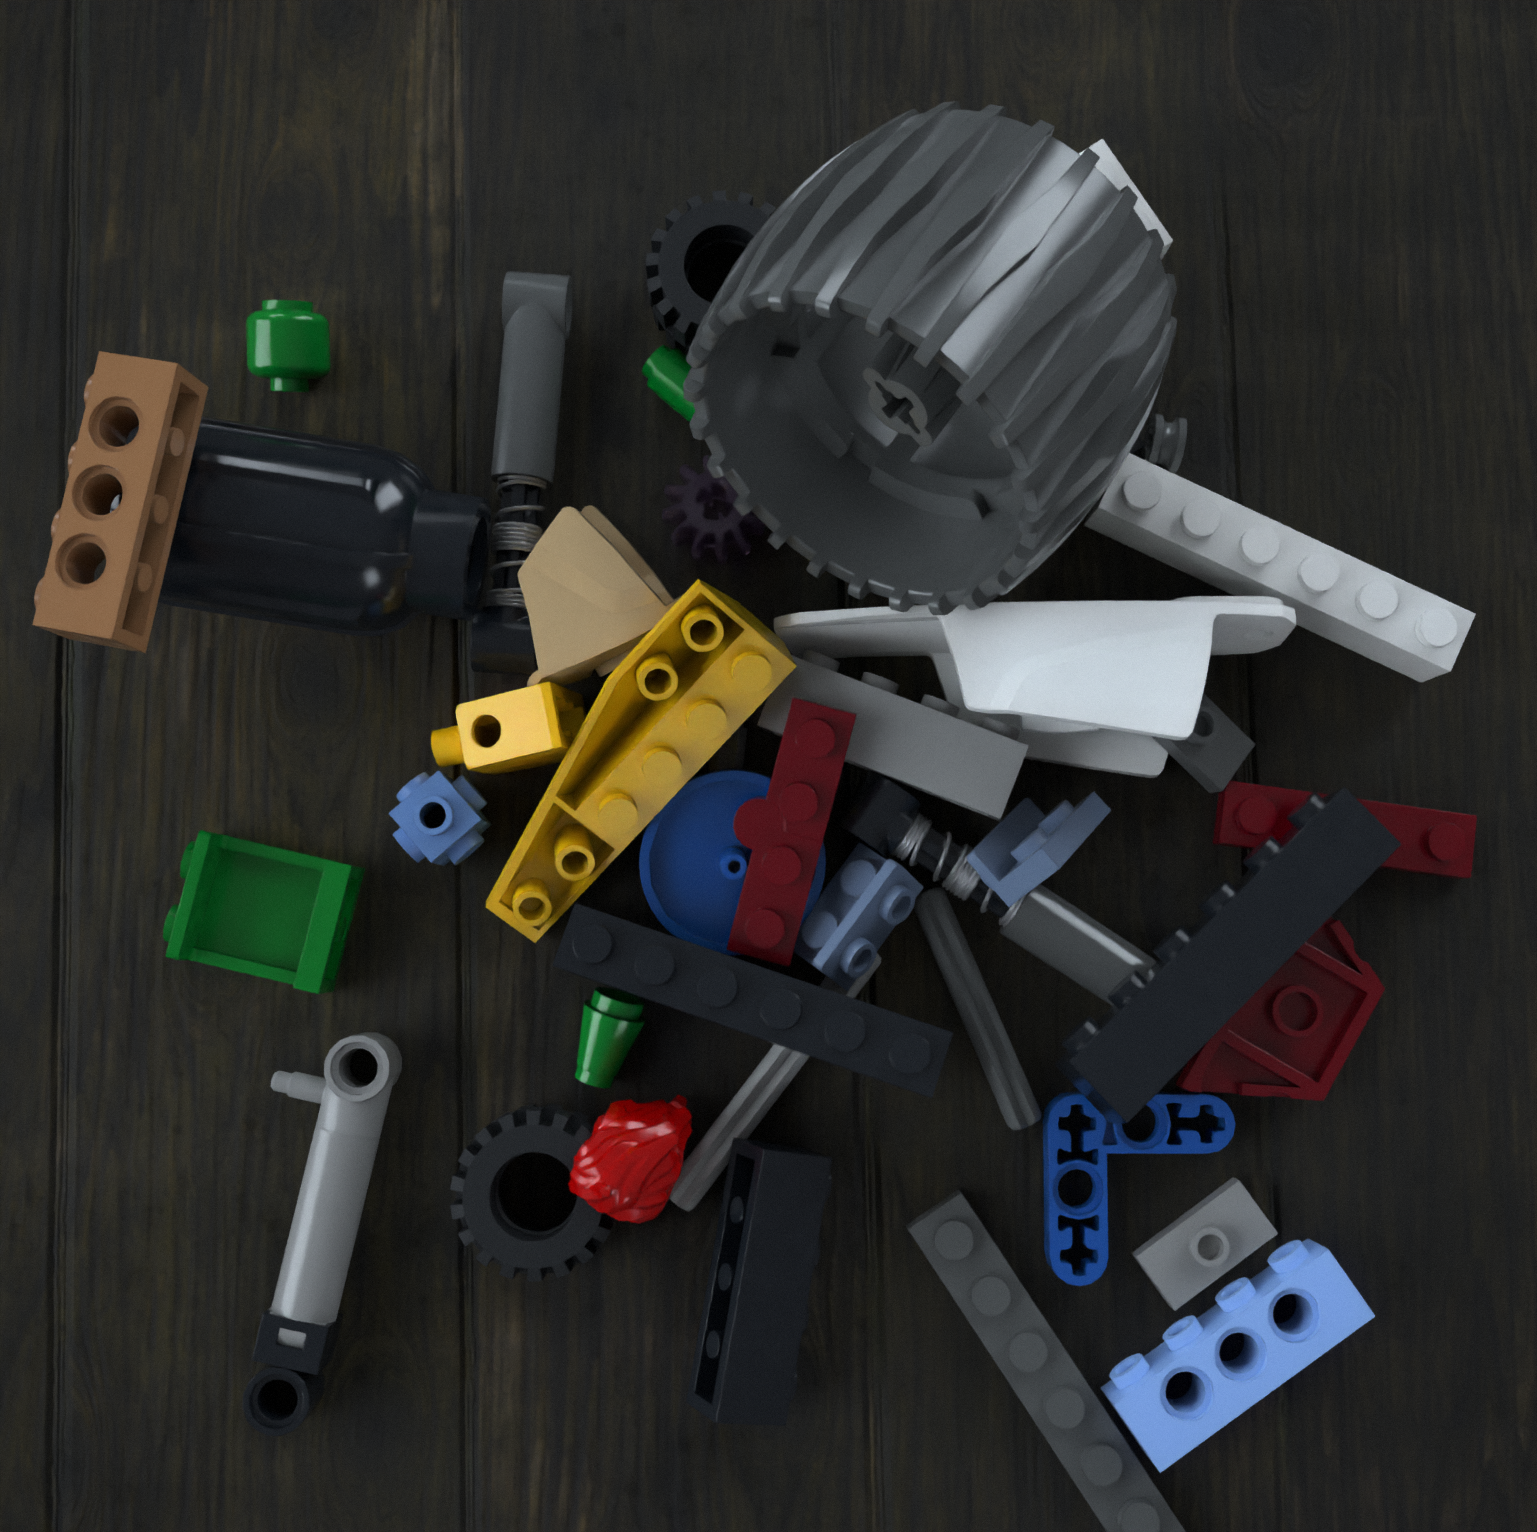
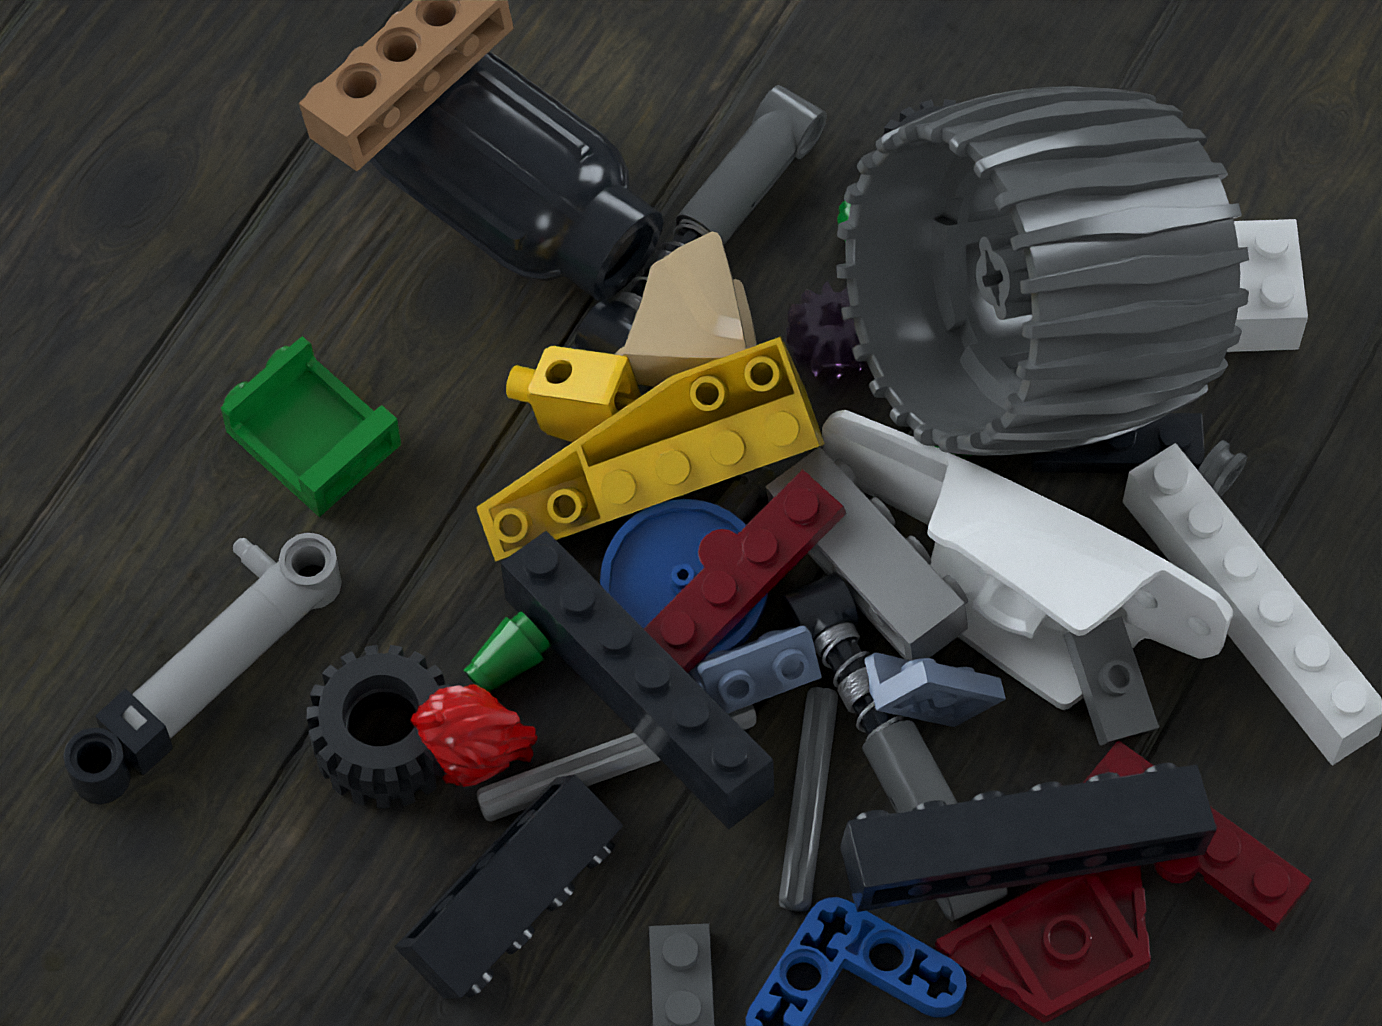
camera: 40 degrees right, 20 degrees down
green head [246,300,330,392] -> none
medium blue brick [389,770,492,866] -> none

